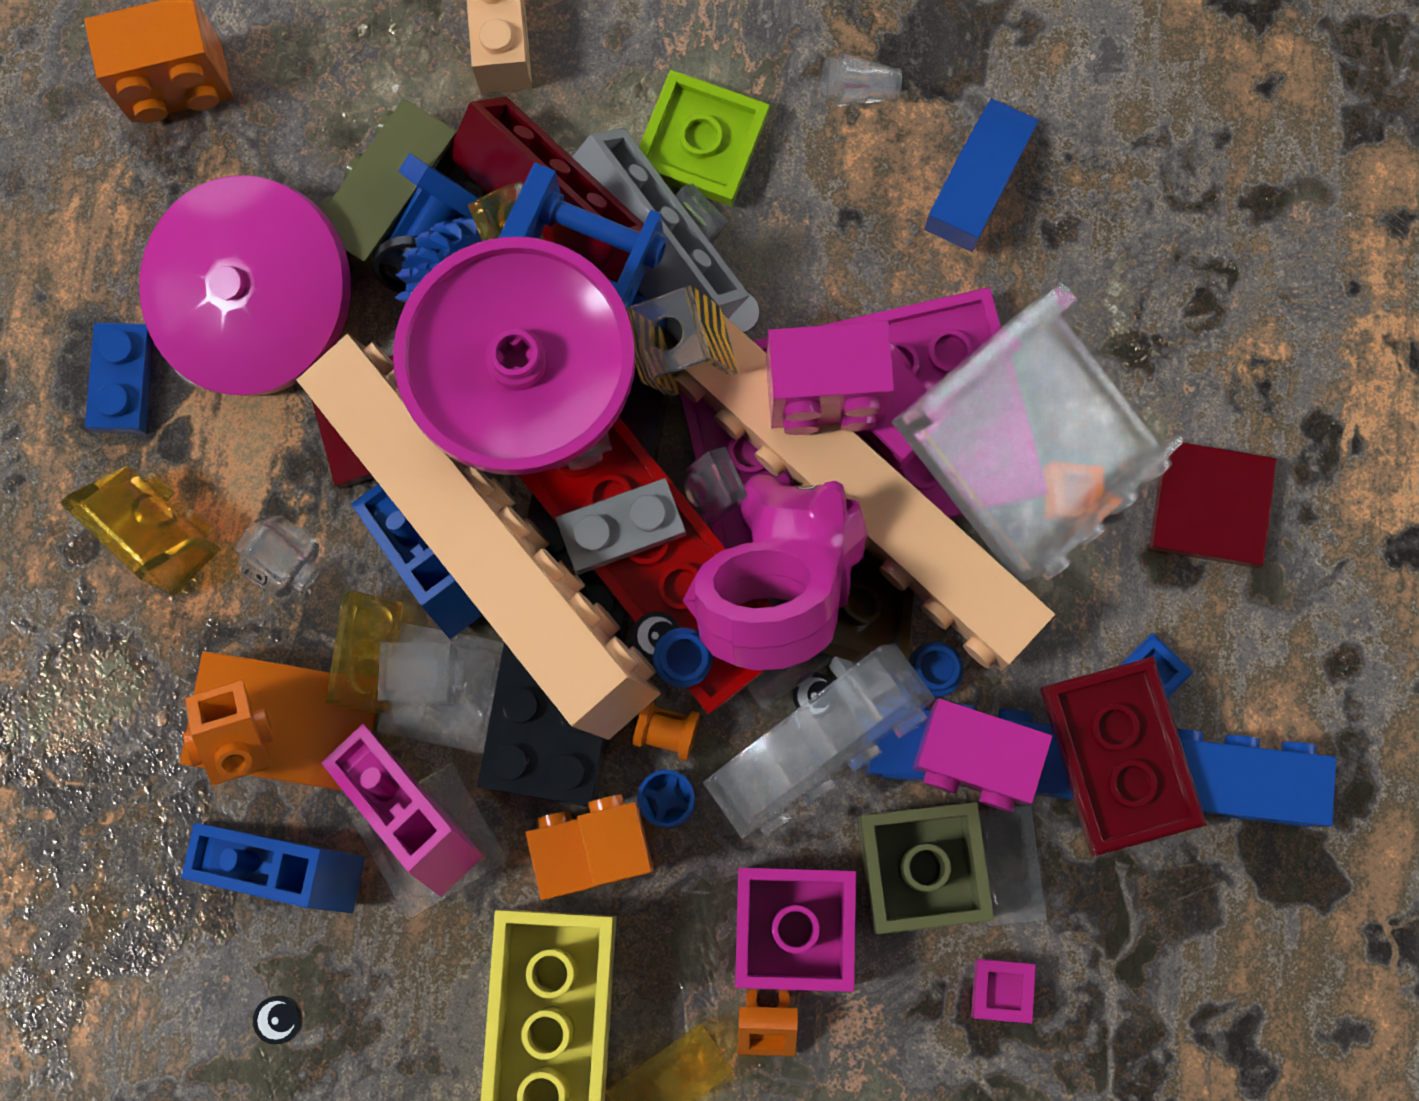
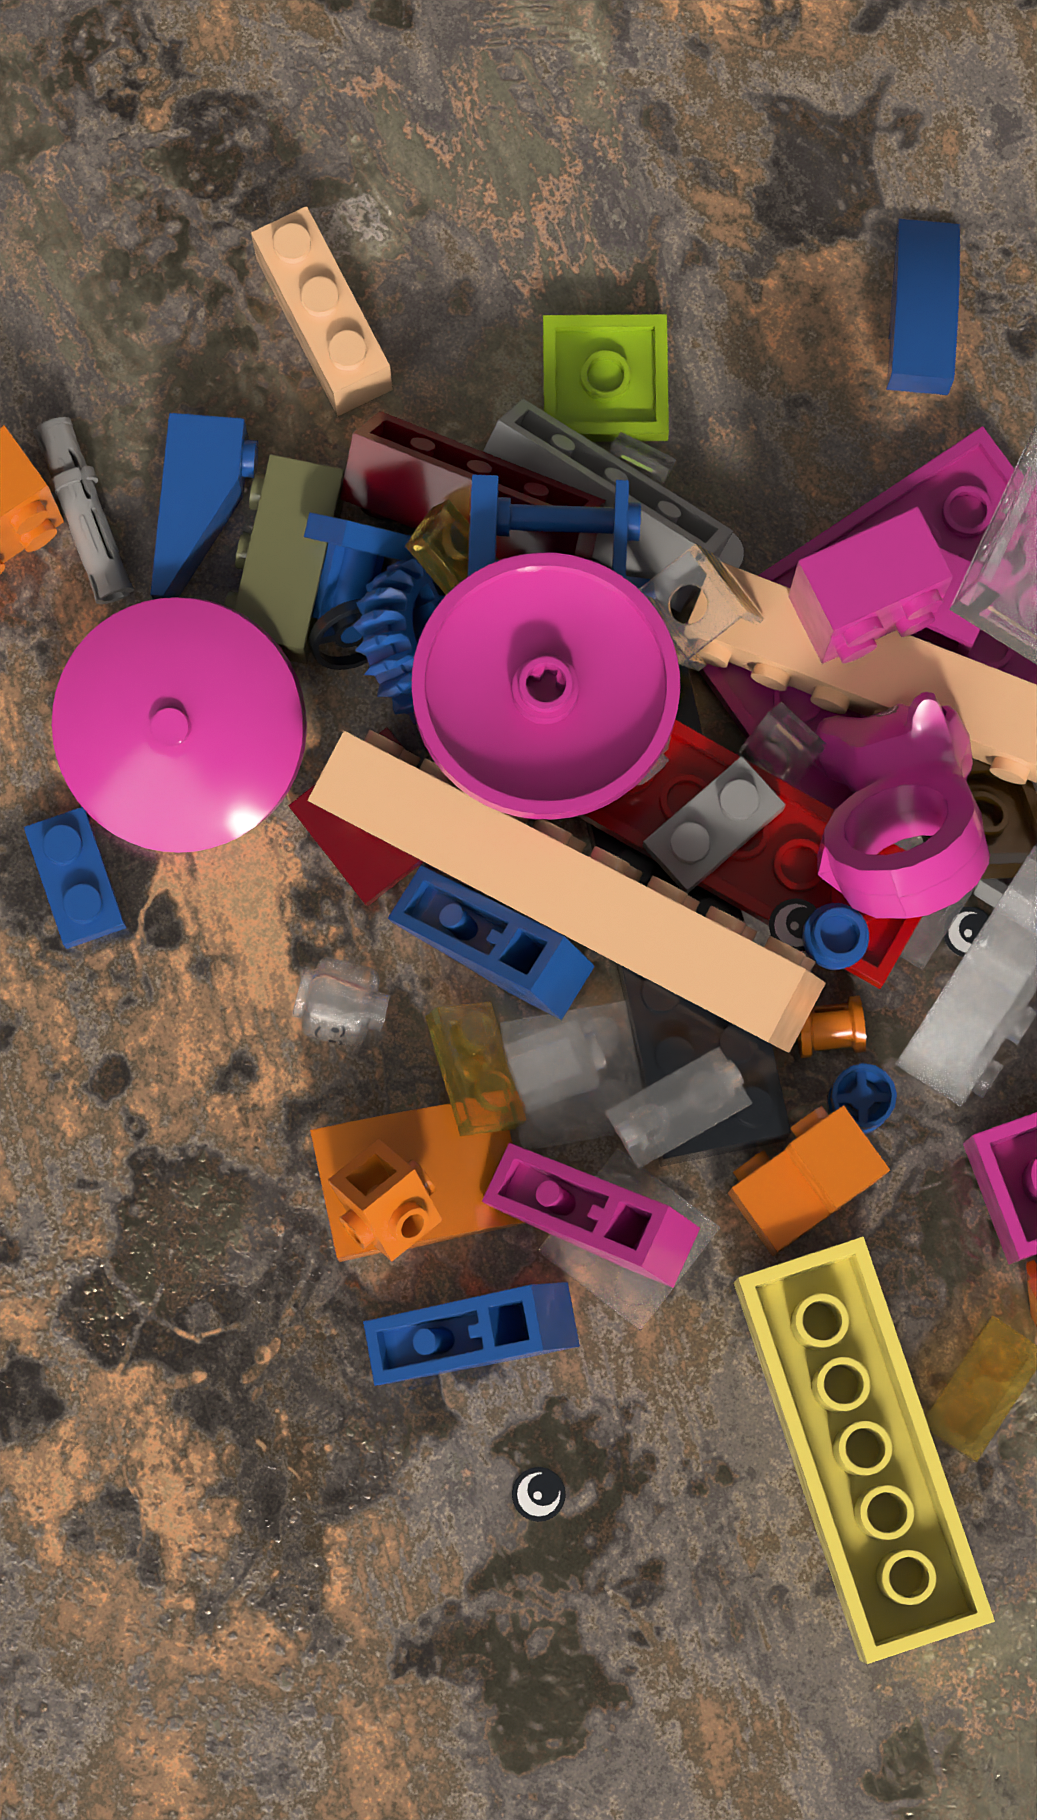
camera: 25 degrees left, 0 degrees up
clear yellow slope [60,466,221,597] -> none
clear cone [821,52,902,106] -> none
none -> light grey pin [33,417,134,605]
none -> blue slope [150,413,258,600]
none -> clear hinge [605,1047,752,1169]

